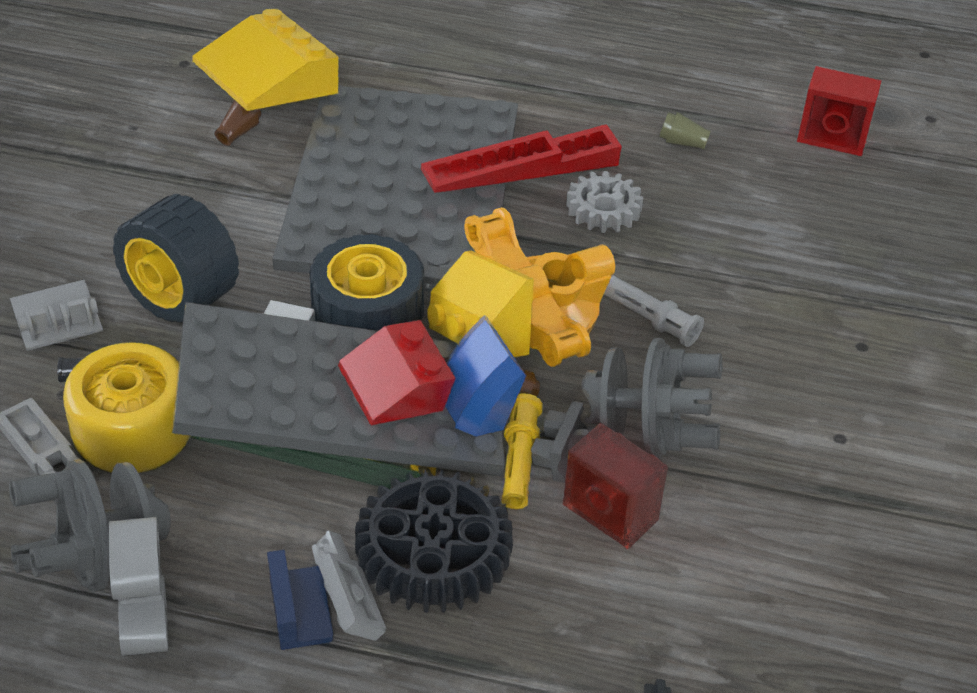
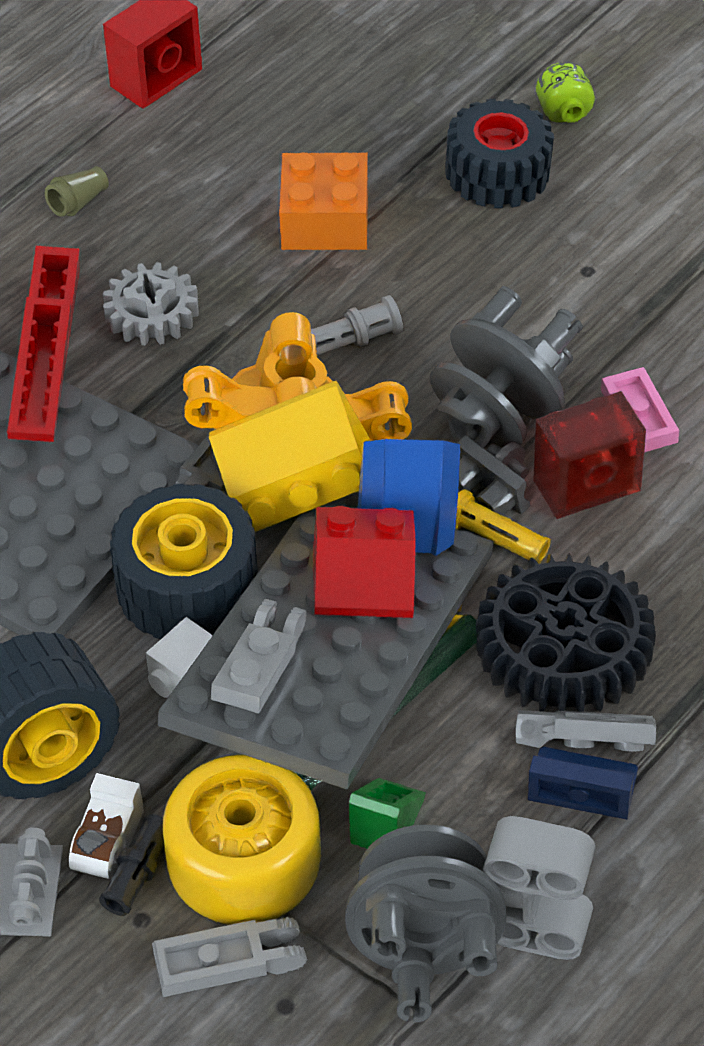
camera: 60 degrees left, 5 degrees up
none -> white leg [69,773,144,879]
none -> light grey hinge [211,599,307,714]
none -> orange brick [279,152,368,250]
none -> green slope [349,778,426,849]
none -> black wheel [445,98,554,208]
none -> bright pink plate [601,367,679,454]

